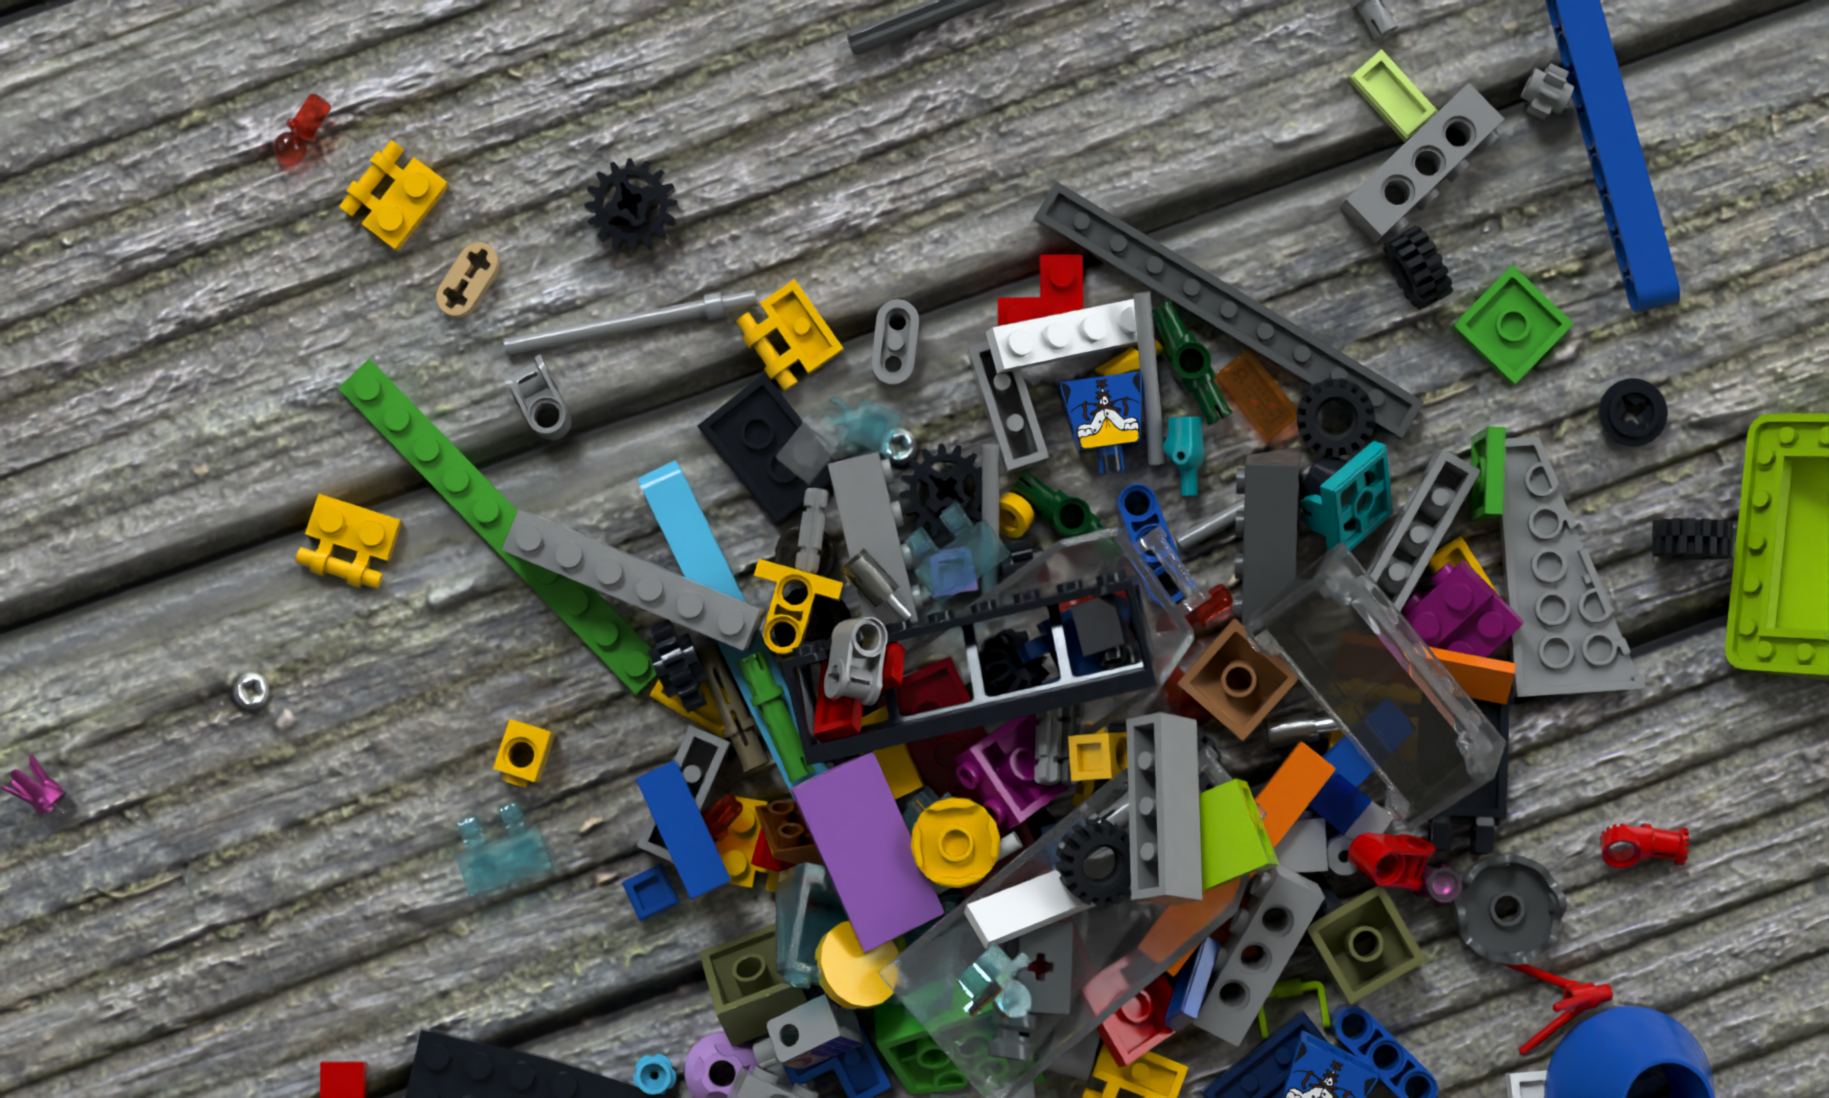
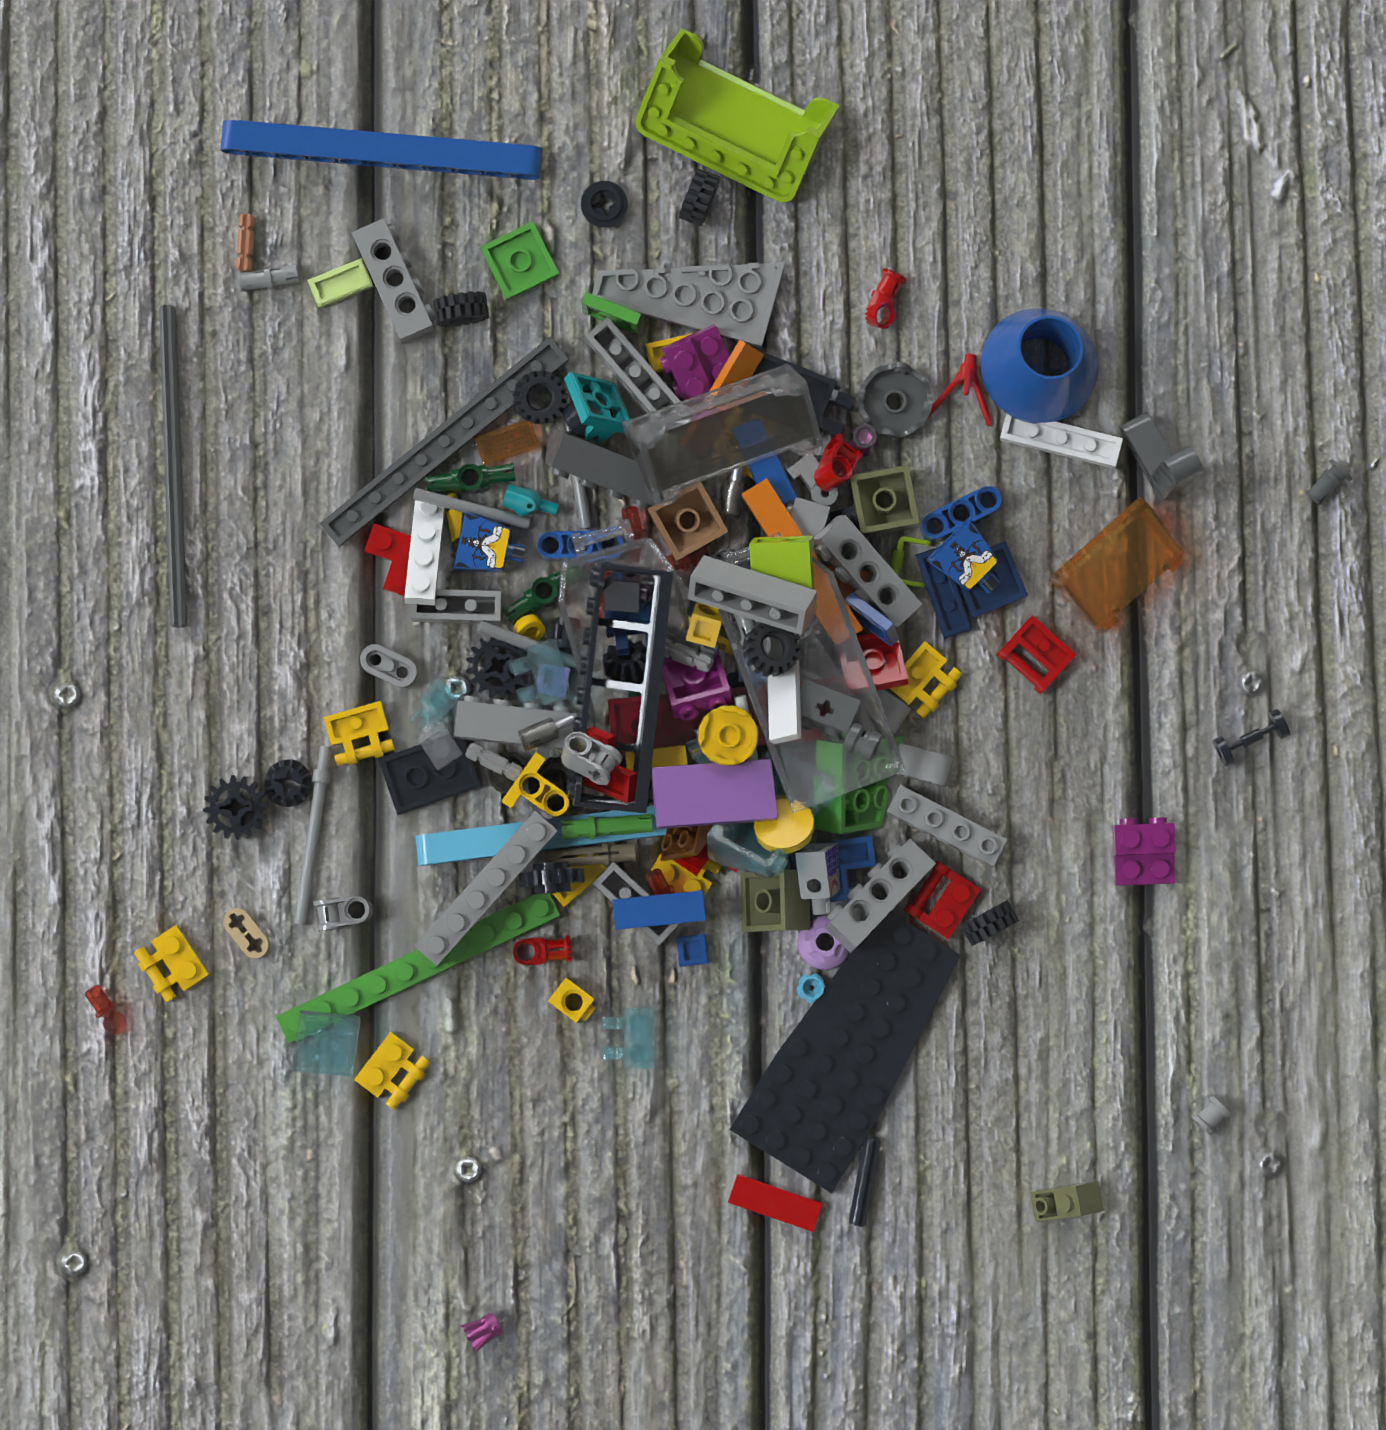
camera: 70 degrees left, 0 degrees up
clear light blue hips [955,943,1032,1021] -> none
clear blue plate [1310,773,1372,835] -> none
light grey gear [1521,63,1574,120] -> none
none -> black gear [264,759,312,807]
none -> clear light blue plate [292,1010,360,1076]
none -> red connector [512,935,572,966]

